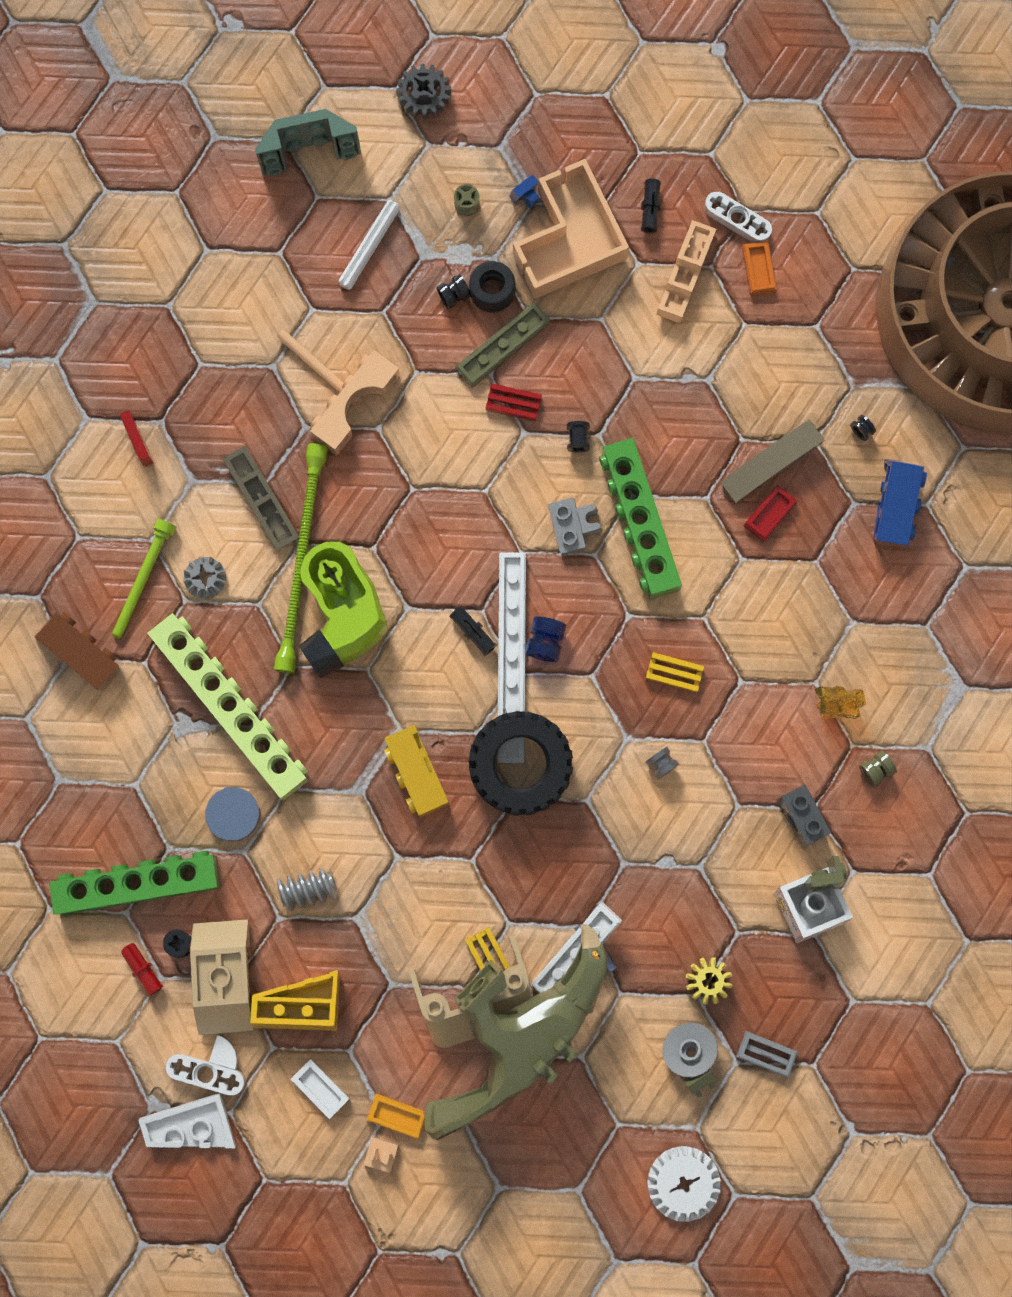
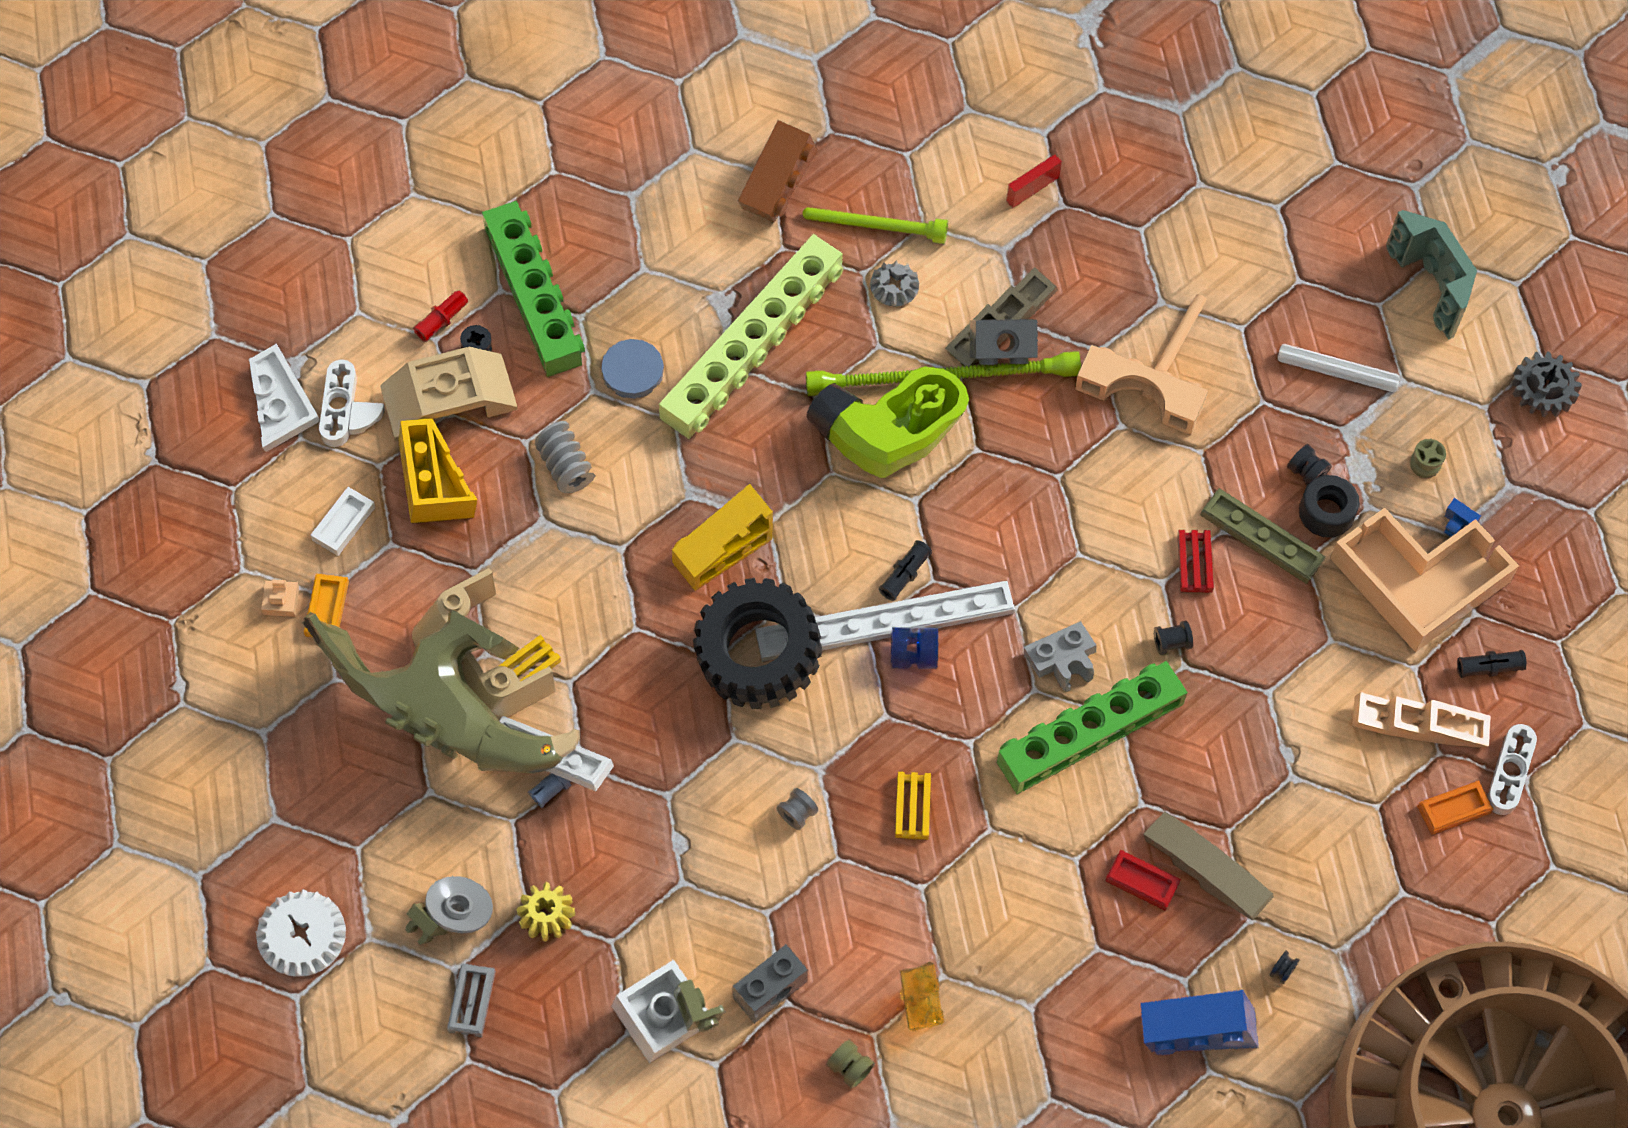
camera: 75 degrees right, 15 degrees down
none -> dark grey brick [970,319,1038,365]

